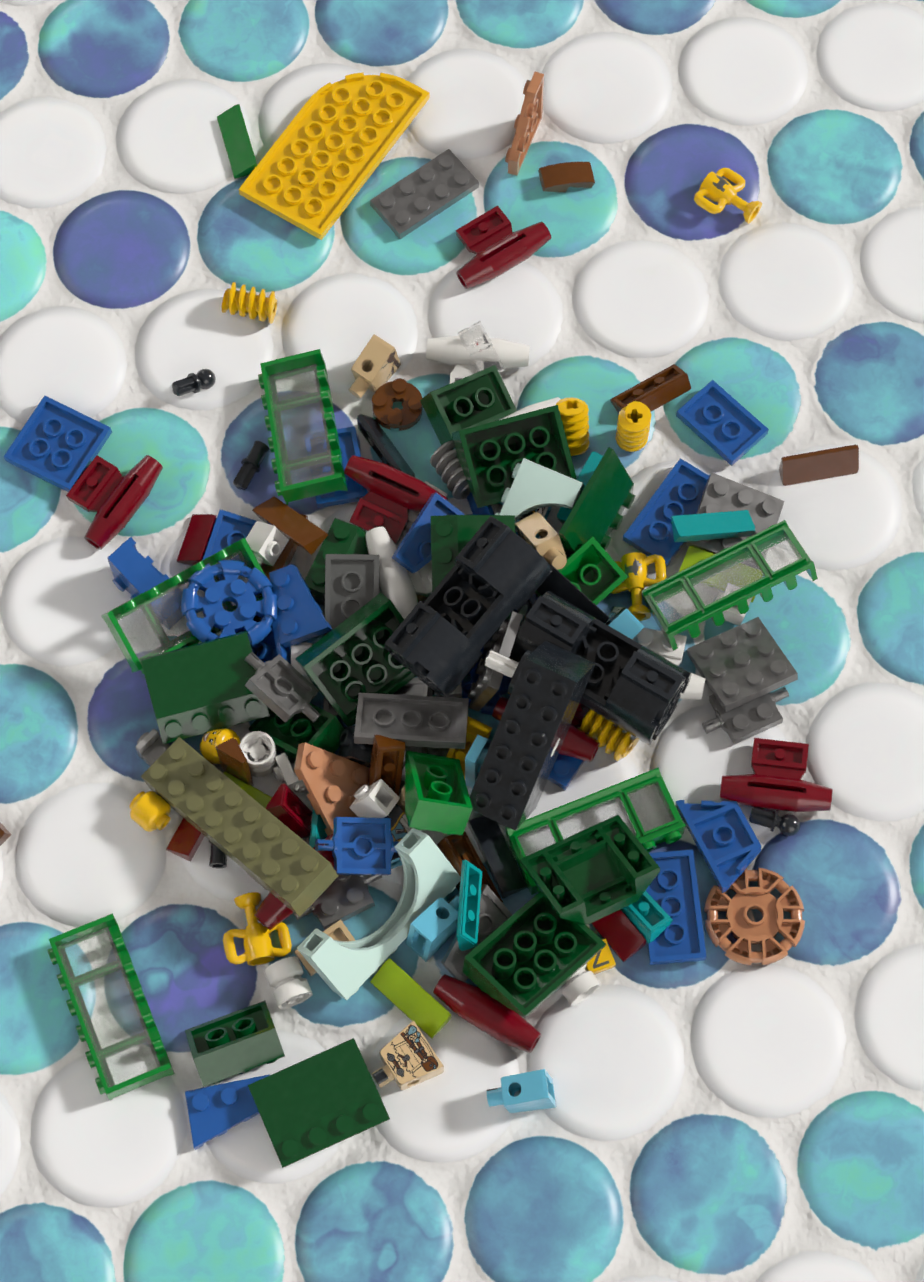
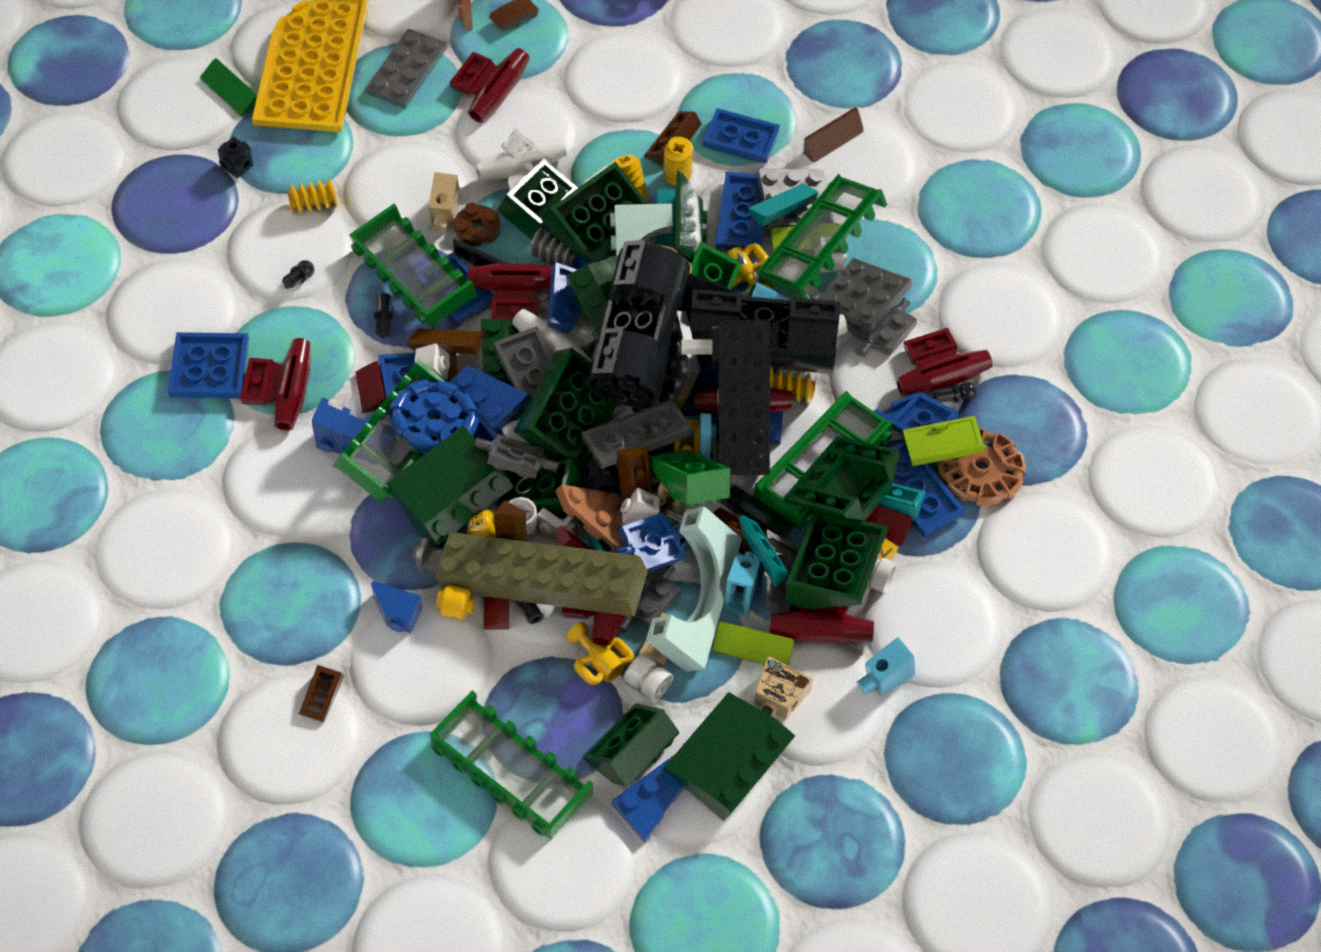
camera: 30 degrees left, 10 degrees down
none -> black brick [217,136,253,178]
none -> blue slope [371,581,422,633]
none -> lime door [903,416,986,466]

